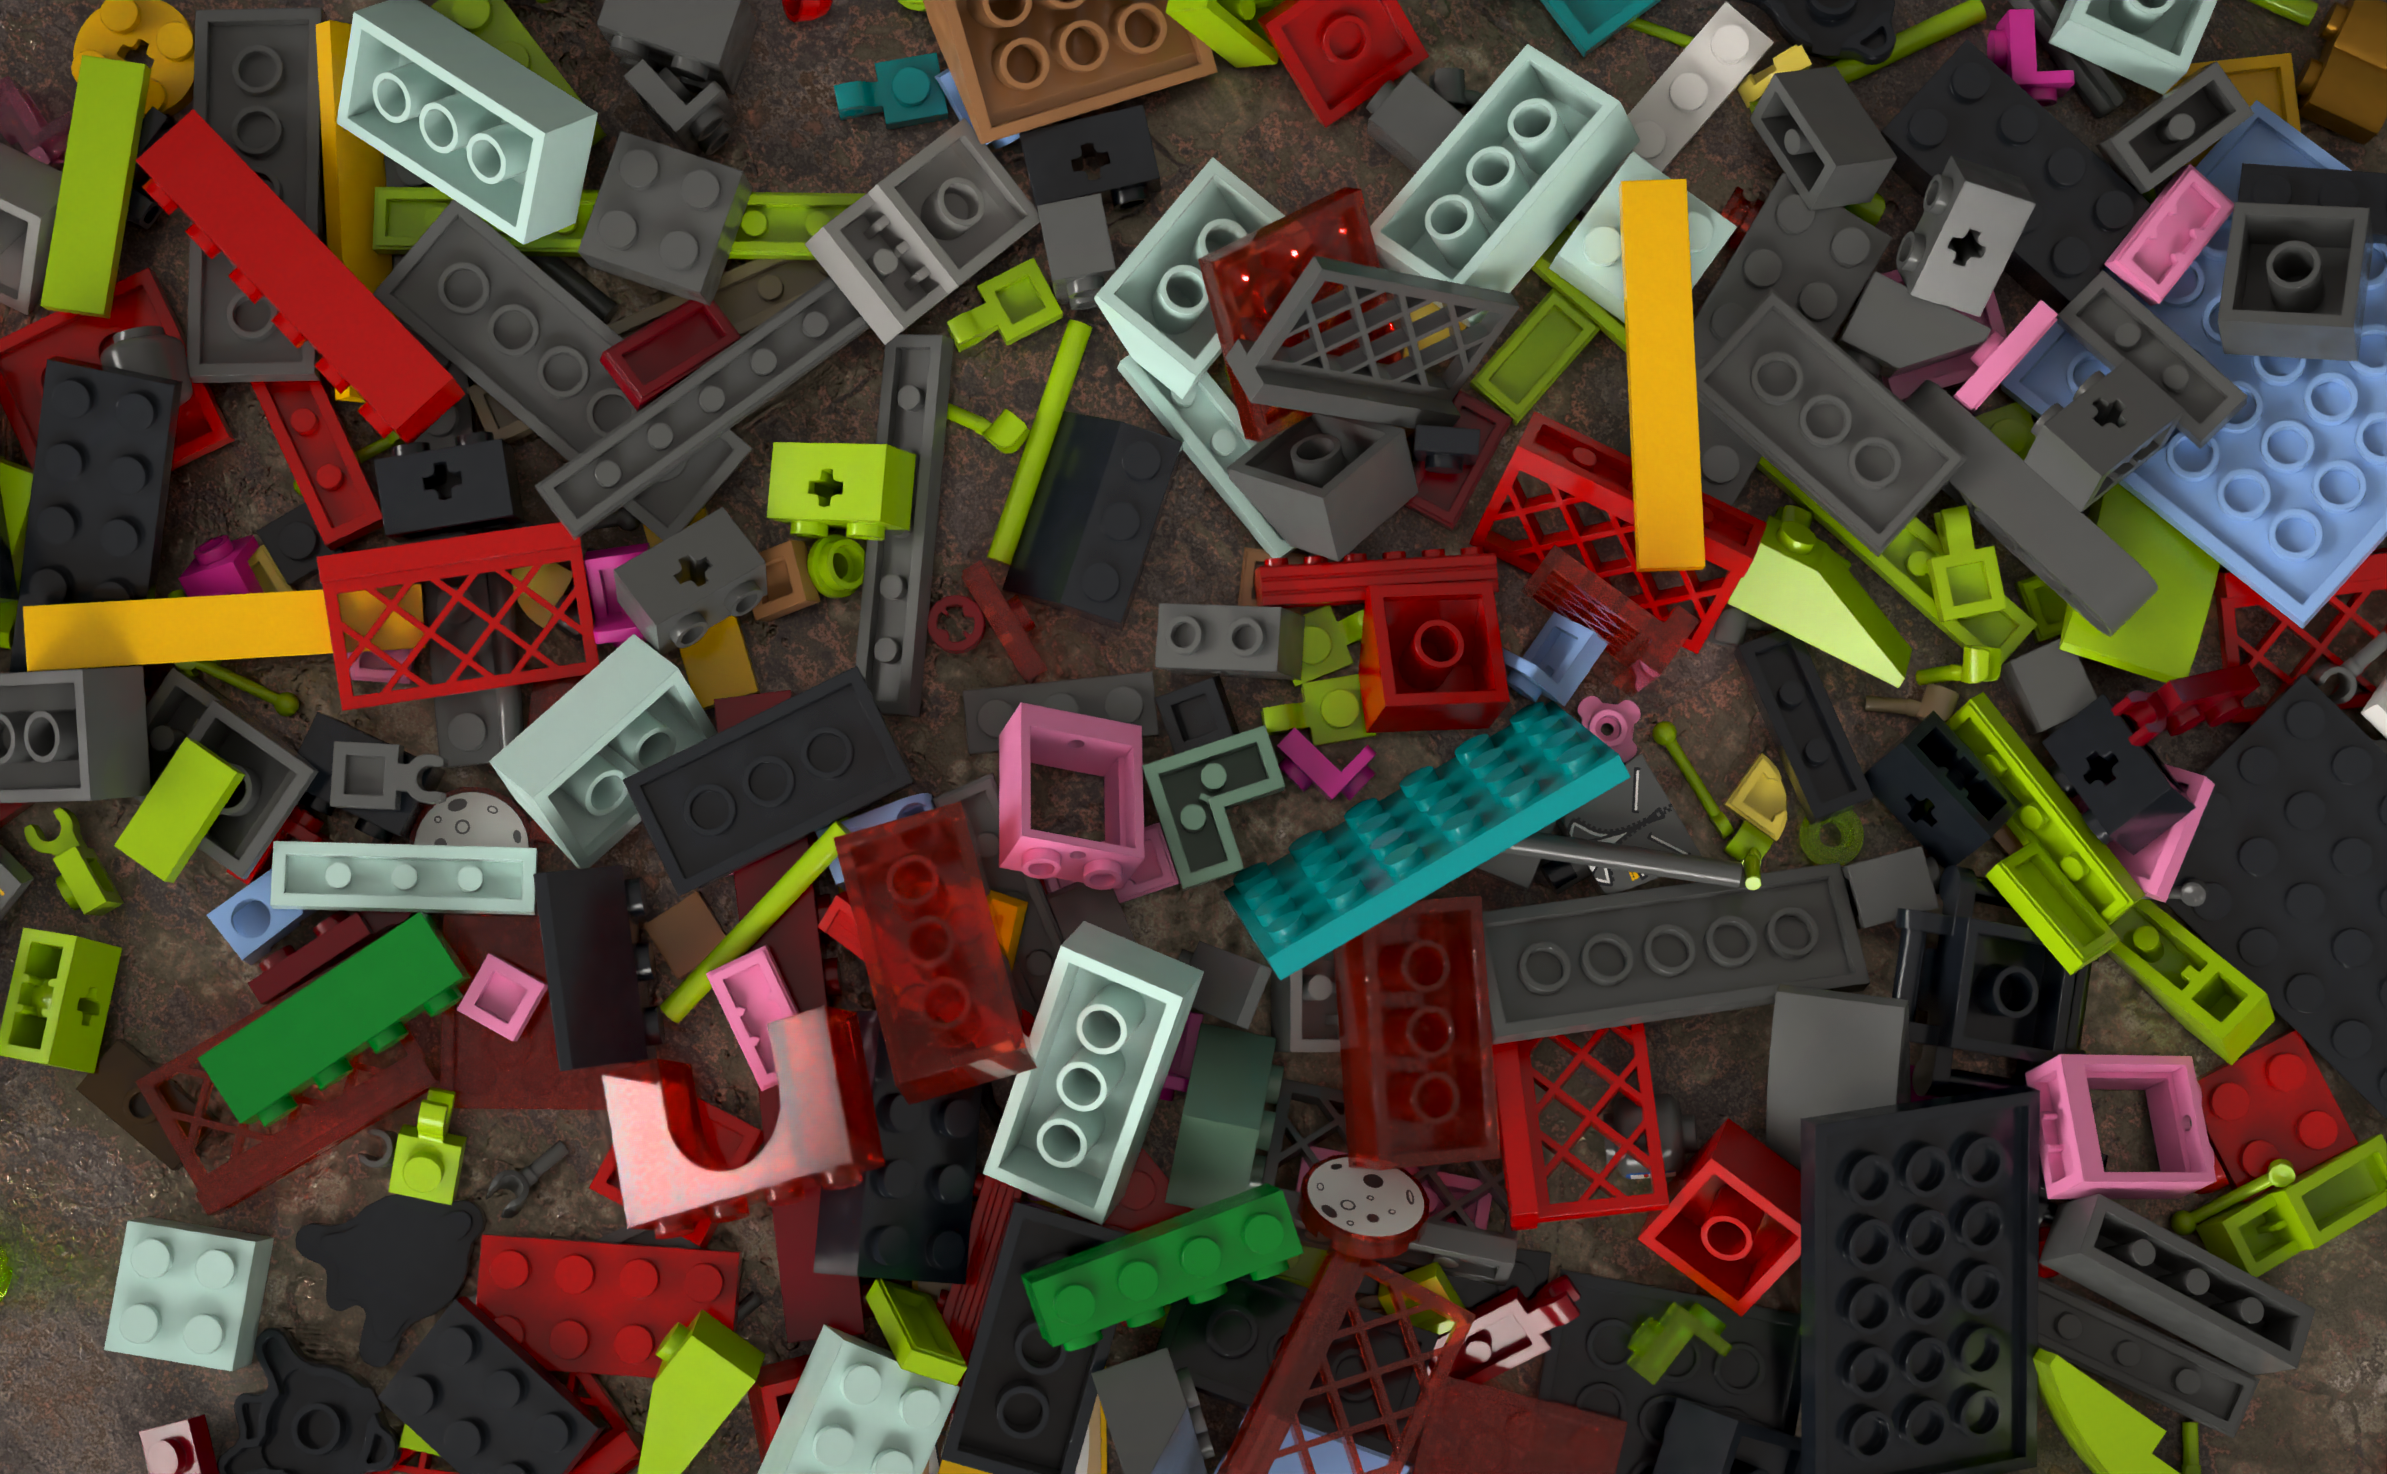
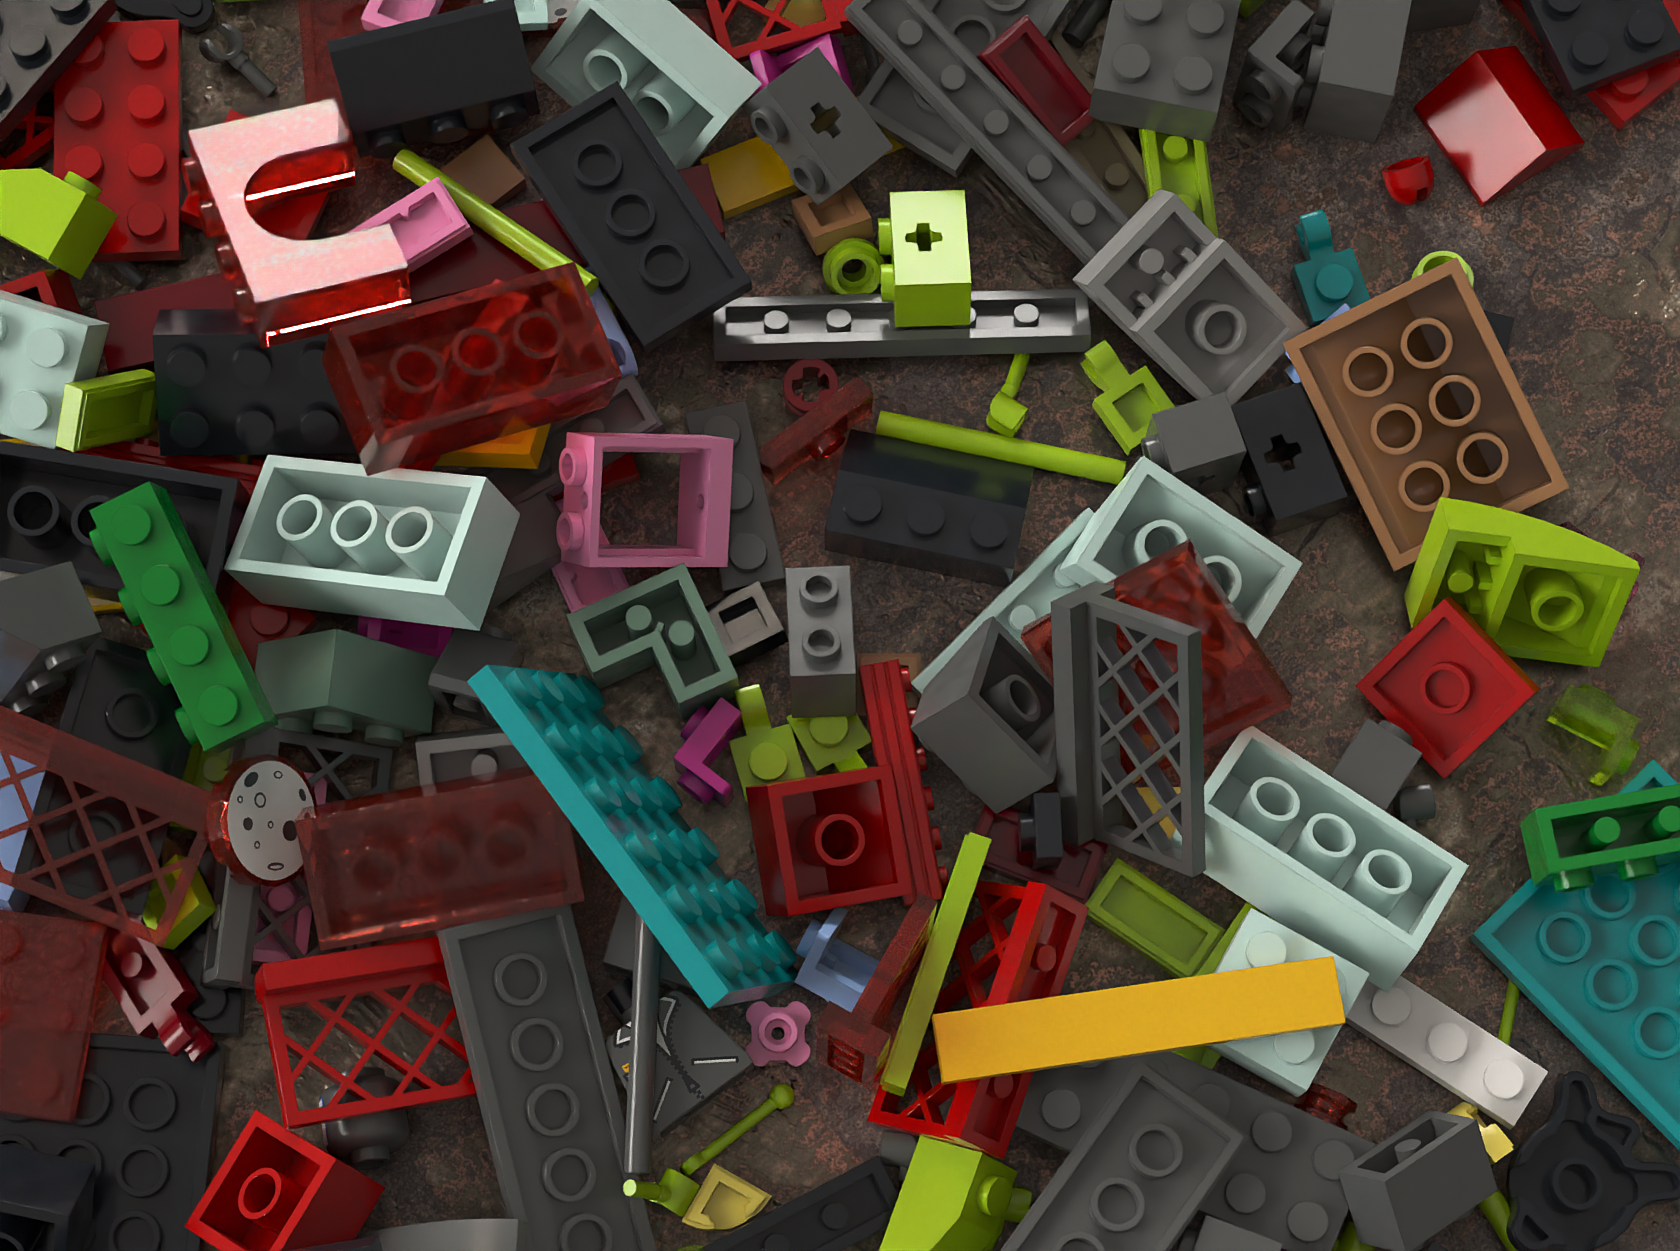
camera: 80 degrees right, 10 degrees down
clear neon green bracket [1627,1302,1732,1385] -> none
none -> lime tile [880,832,992,1097]

